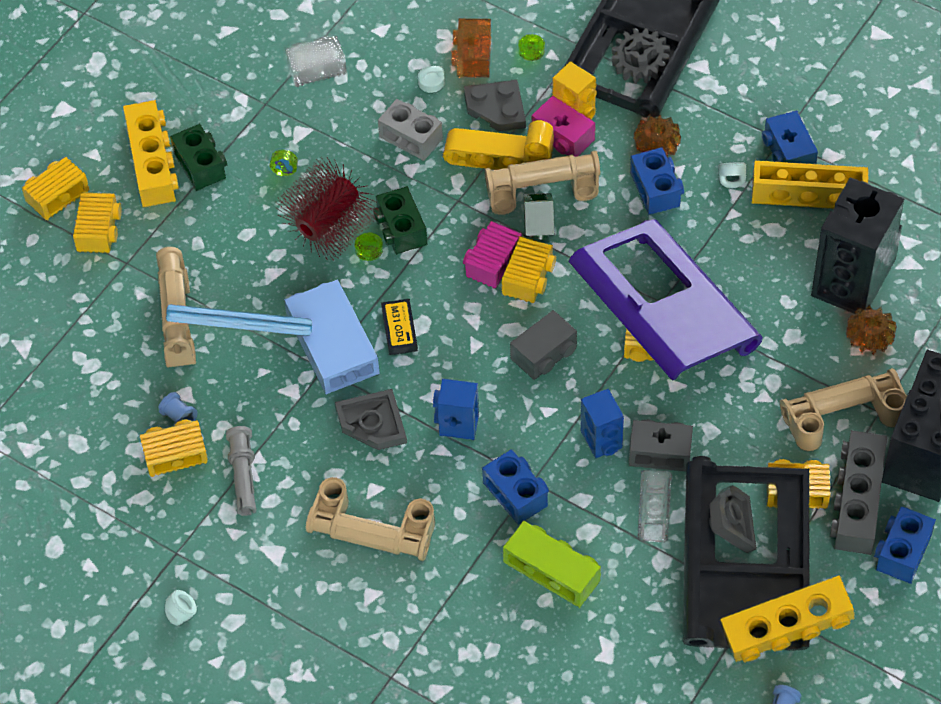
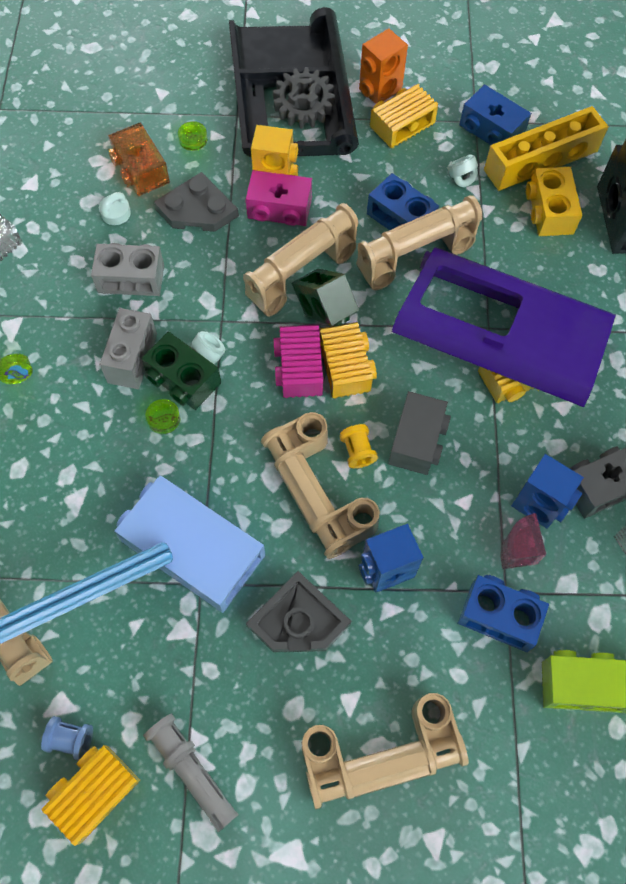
camera: 35 degrees left, 10 degrees up
dark red piece [276,157,379,260] -> none
tile [381,299,418,355] -> none
yellow beam [443,120,554,170] -> none
clear orange gear [634,113,681,157] -> none
none -> light grey brick [99,308,157,389]
none -> light aqua tile [191,331,225,364]
none -> tan piece [261,412,380,559]
none -> yellow bush [340,424,378,469]
none -> tan piece [356,195,482,290]
none -> orange brick [359,28,408,104]
none -> yellow brick [370,84,438,149]
none -> clear pink brick [500,513,546,569]
none -> yellow brick [526,167,583,236]

